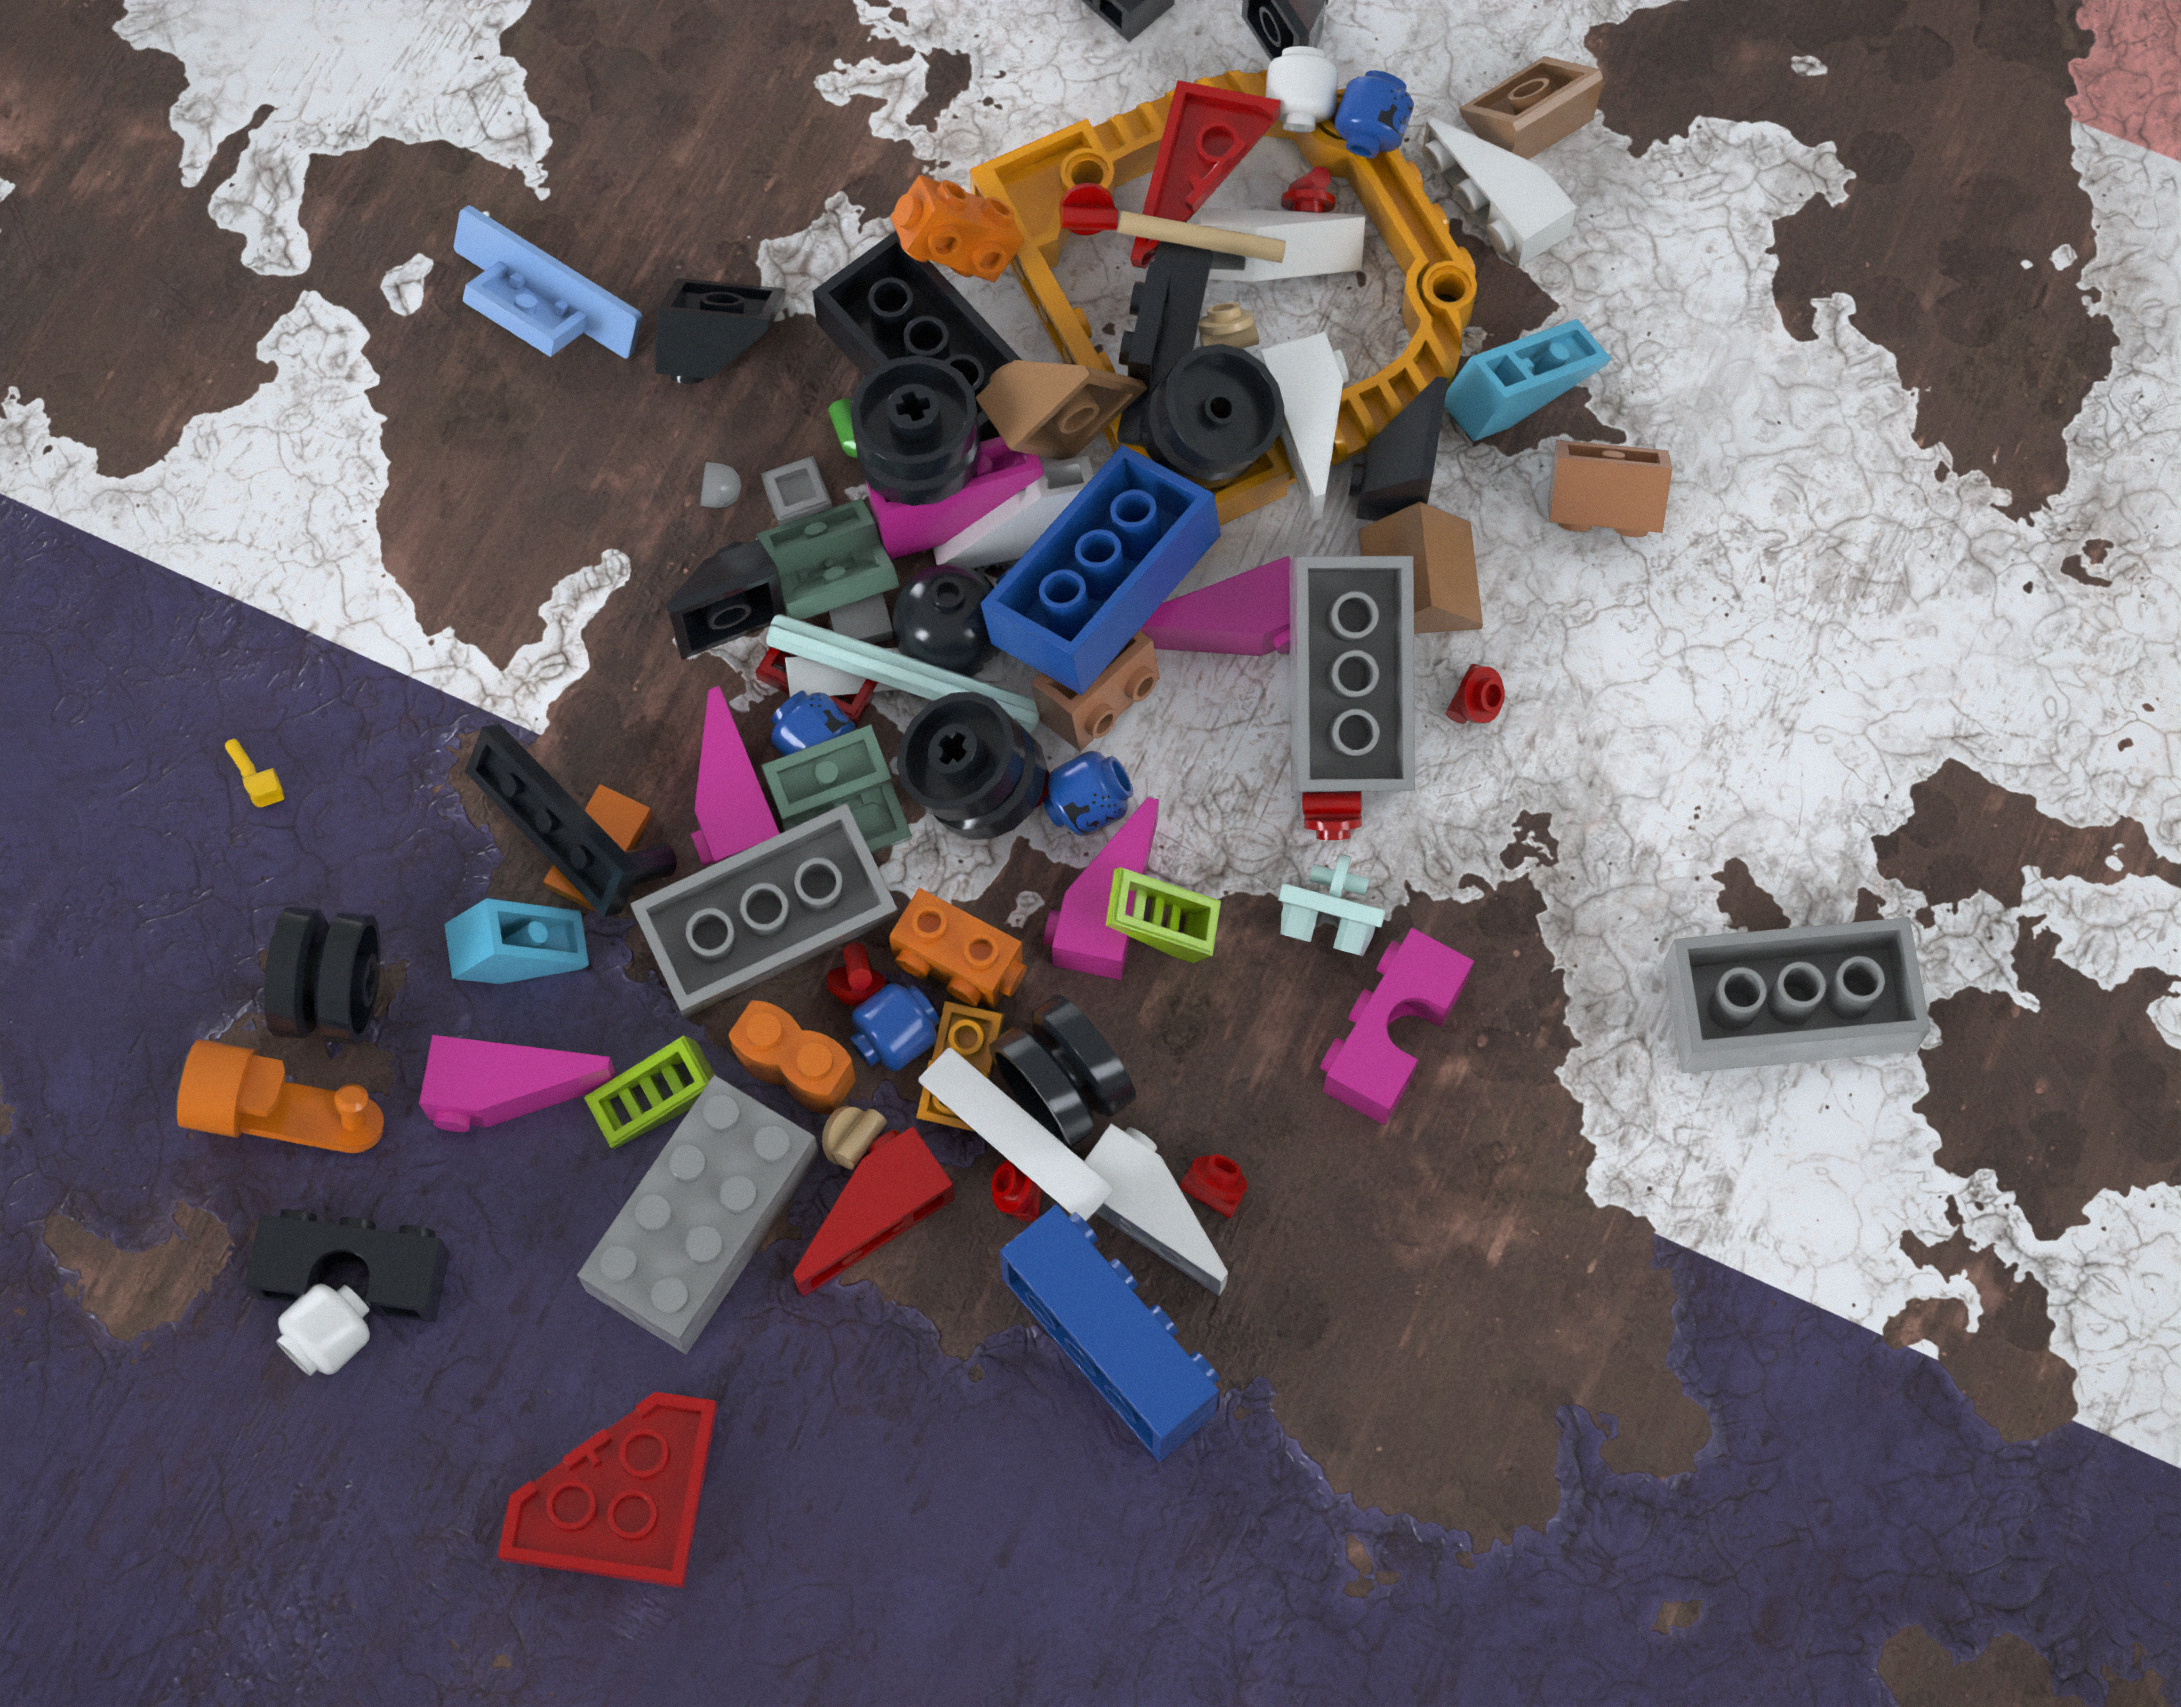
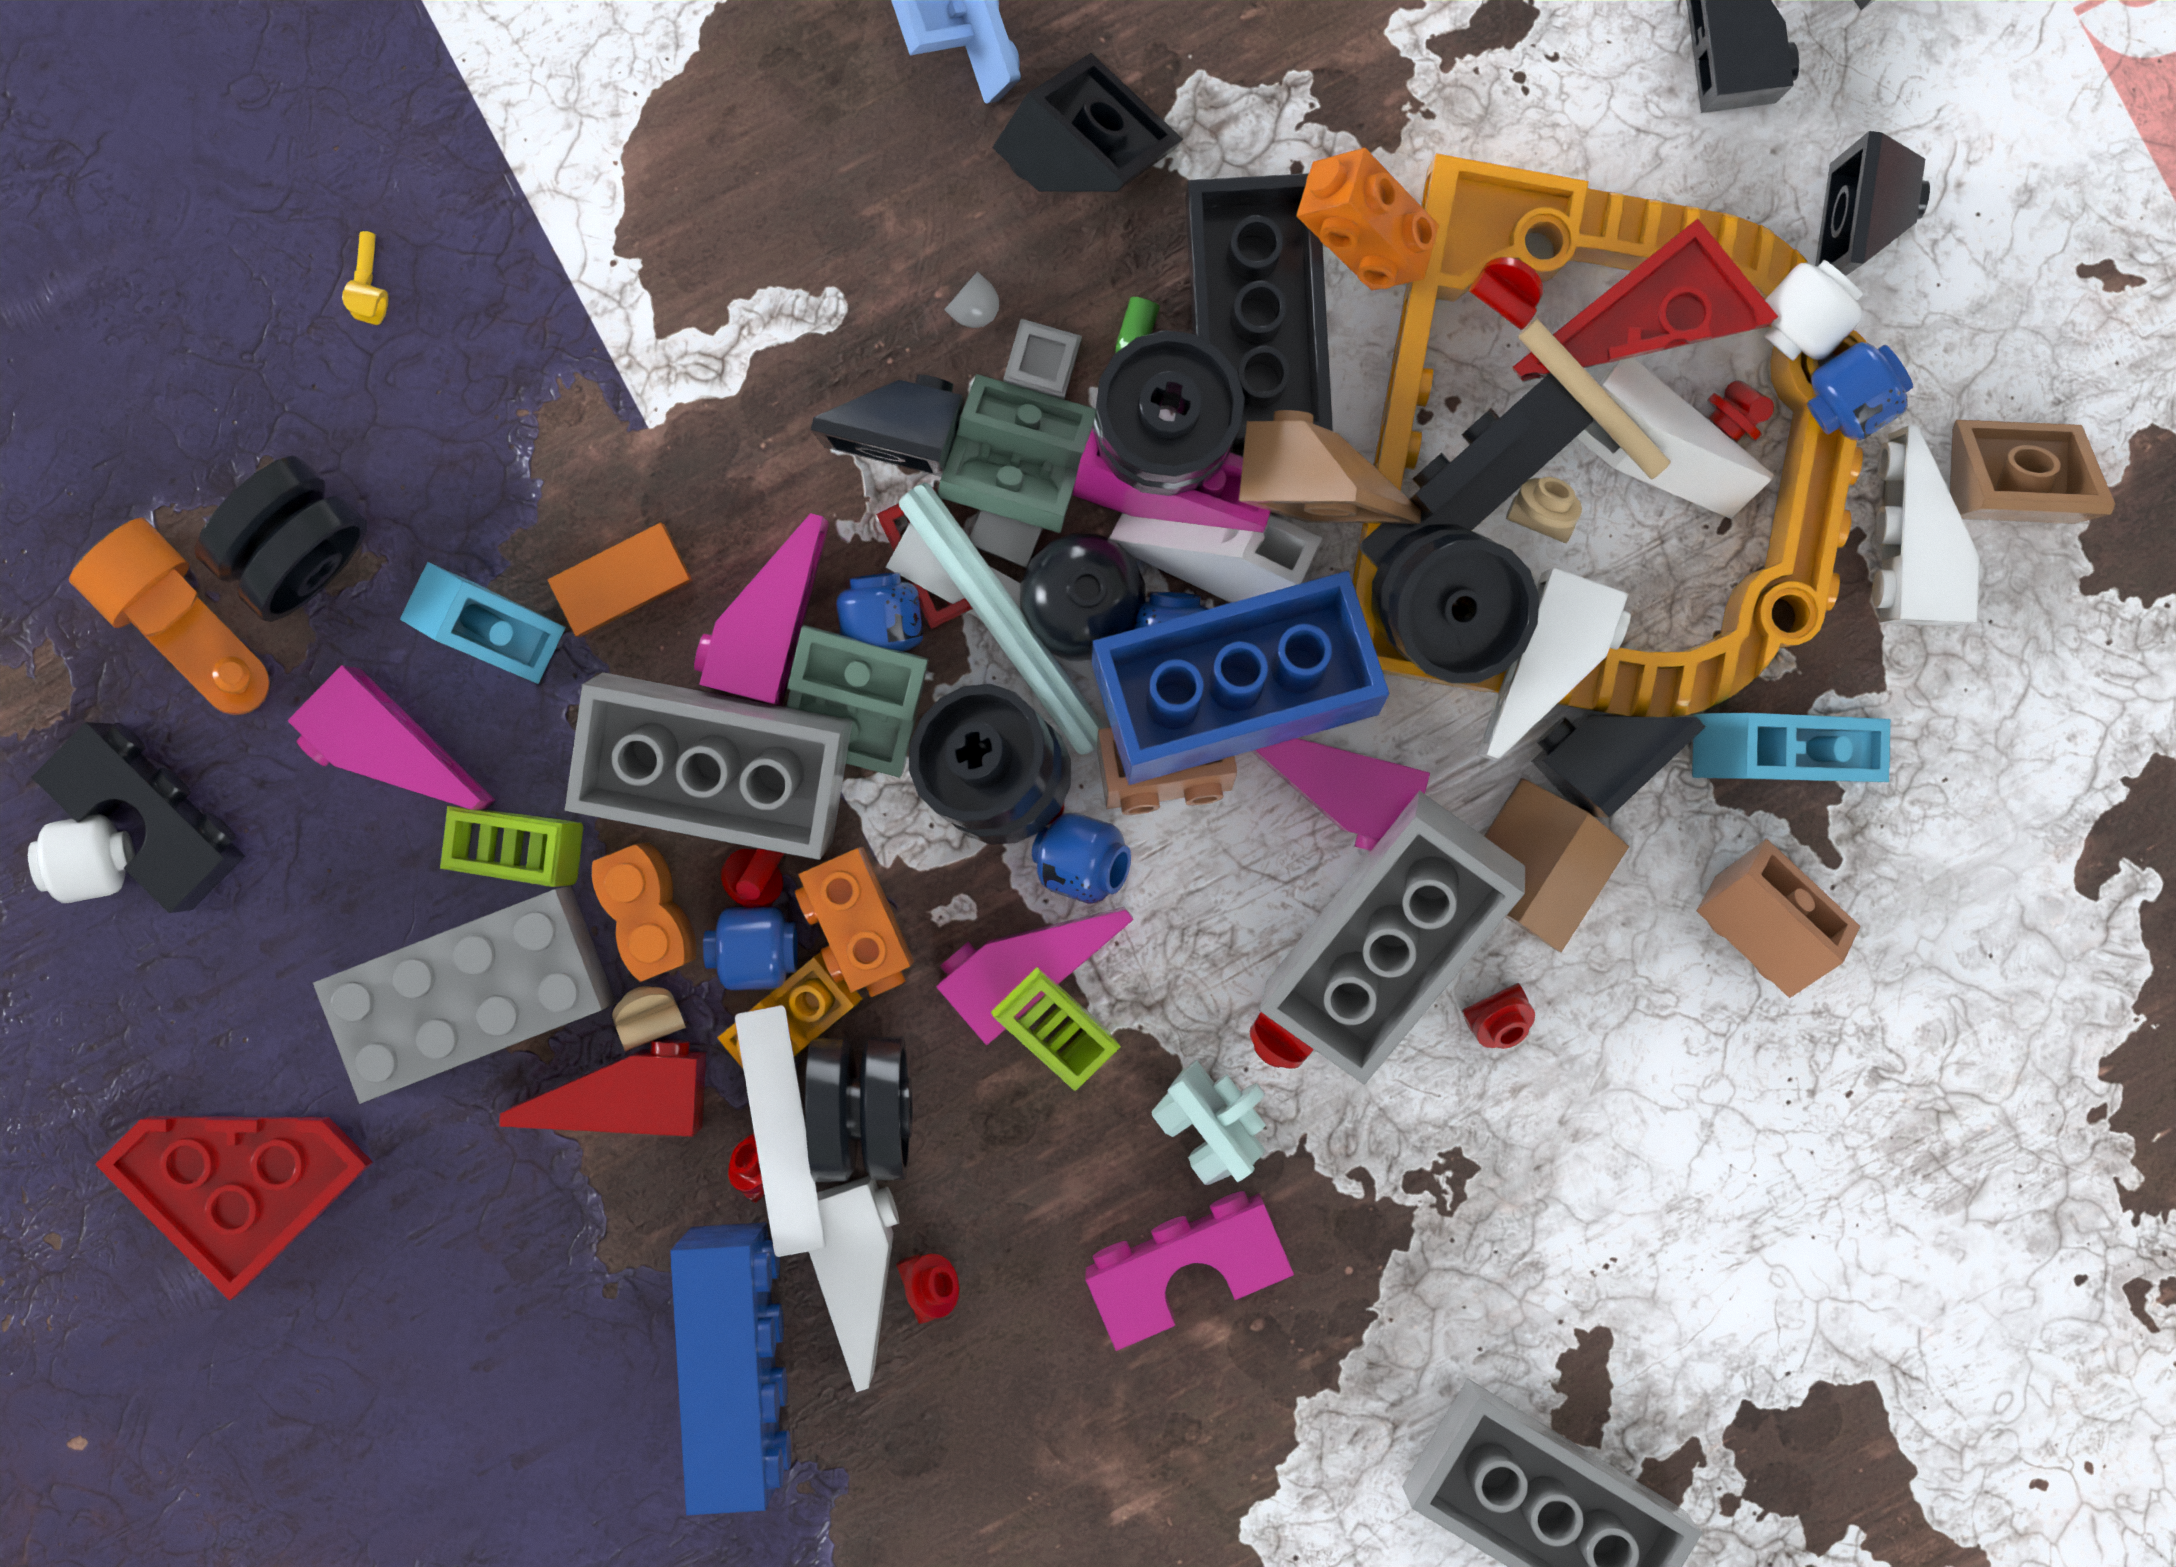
camera: 45 degrees right, 20 degrees up
black piece [465,724,677,917] -> none

